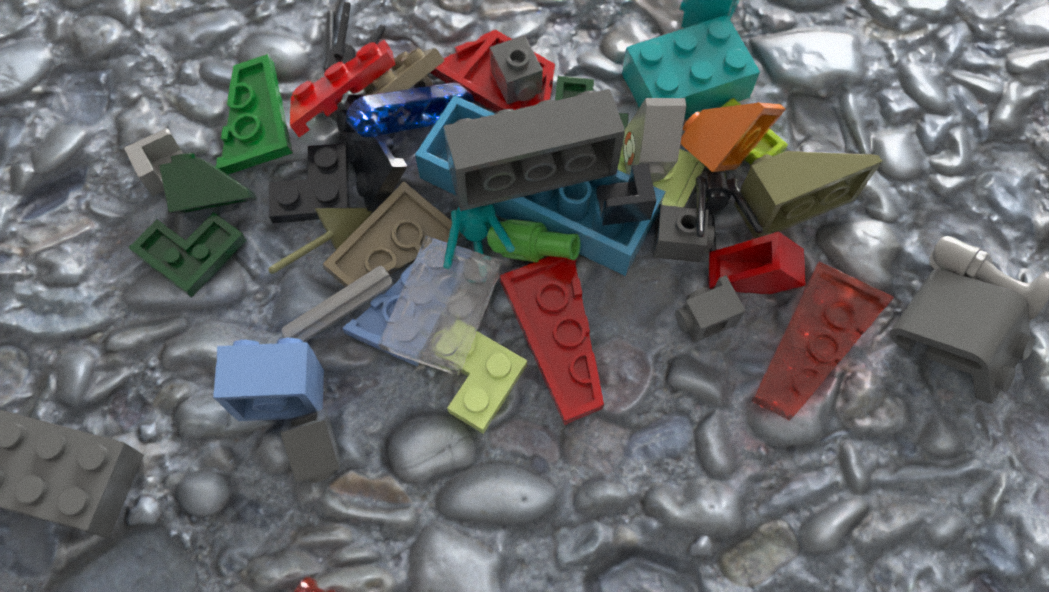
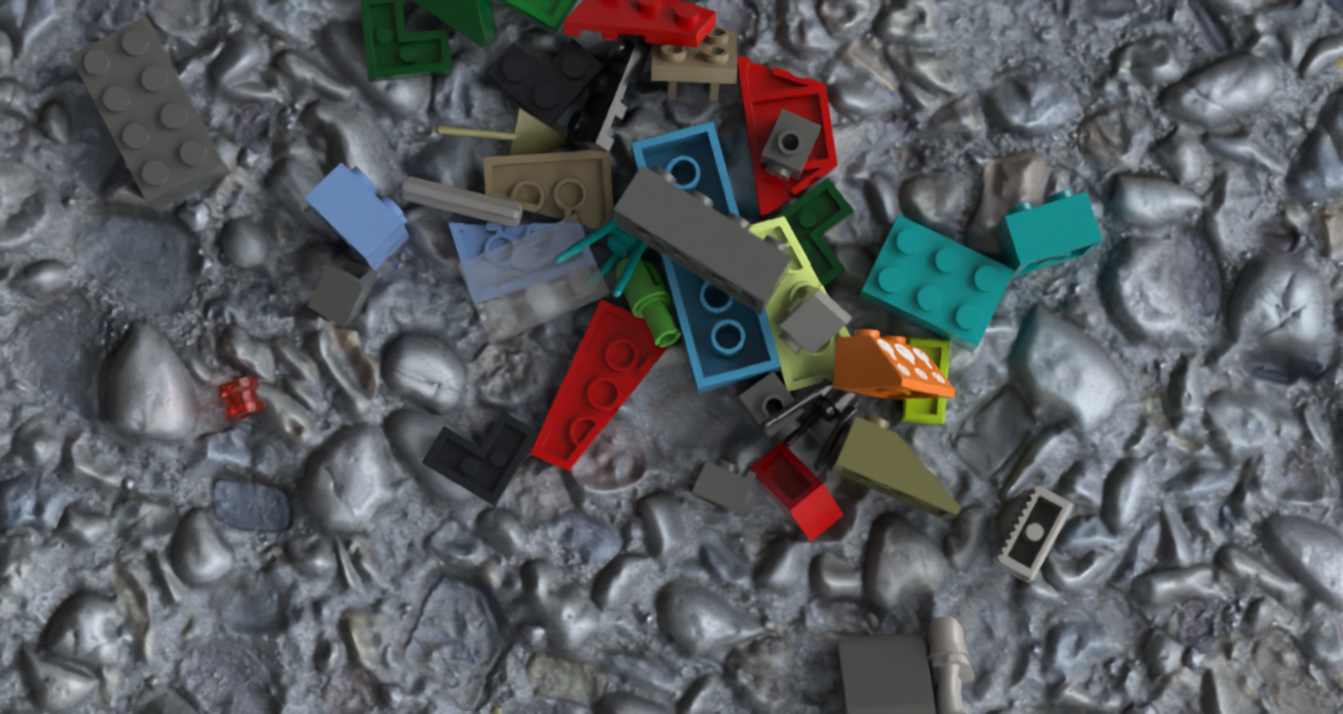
camera: 45 degrees right, 15 degrees up
clear blue beam [346,82,474,137] -> none
yellowish green plate [435,320,527,434] -> none
black panel [596,164,656,226] -> none
clear red wing [751,261,894,421] -> none
none -> black plate [421,411,539,507]
none -> light grey brick [991,486,1074,582]

